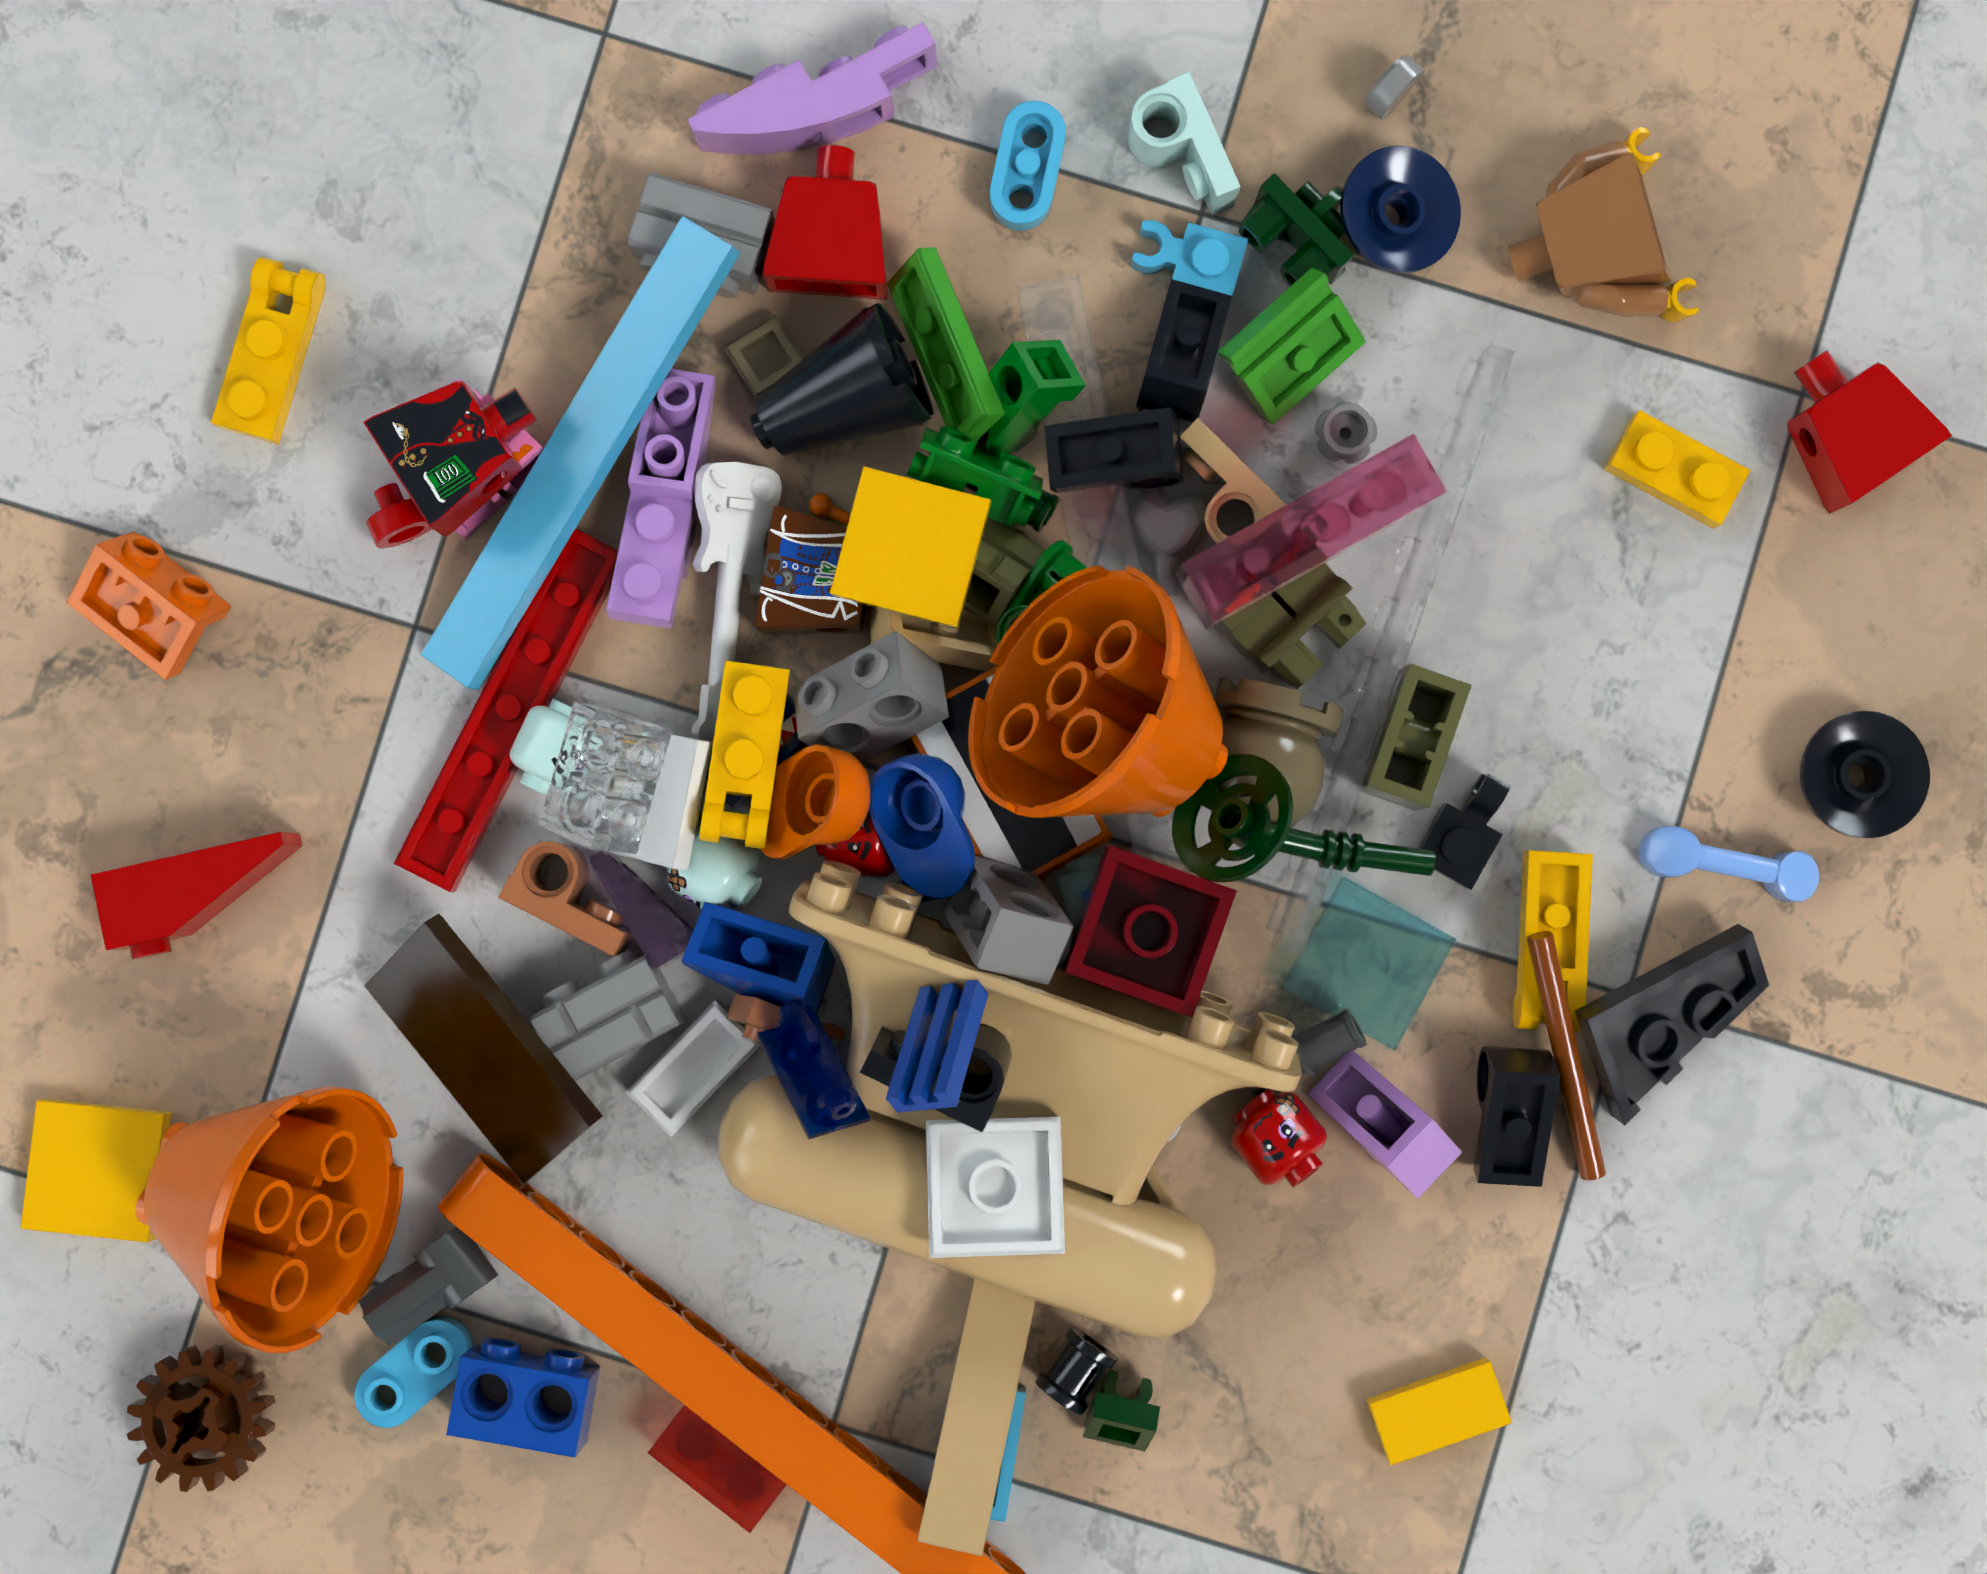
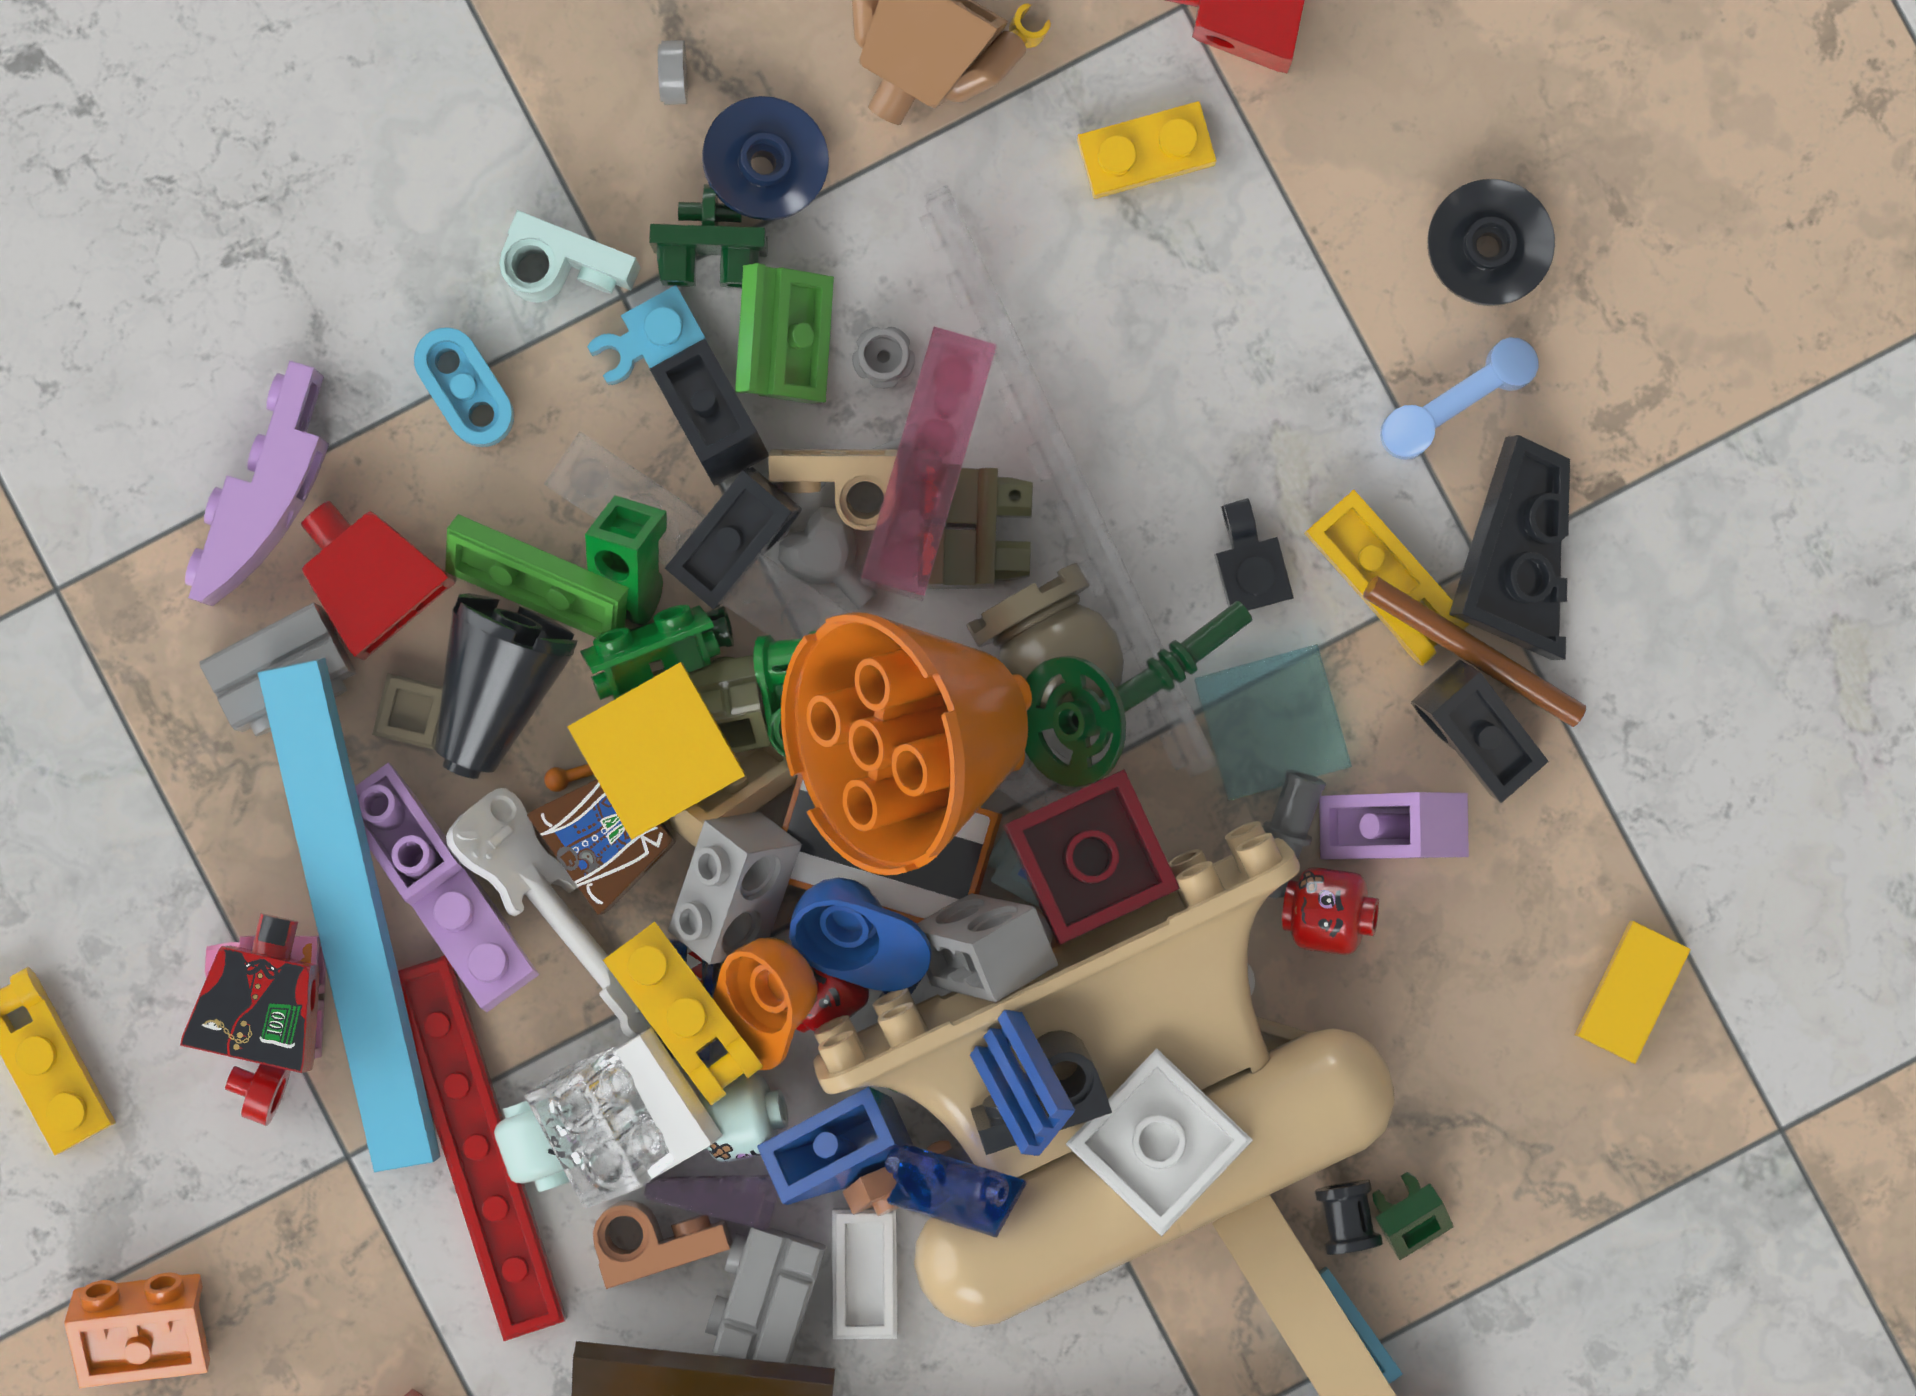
camera: 45 degrees left, 0 degrees up
olive brick [1355,663,1472,811] -> none

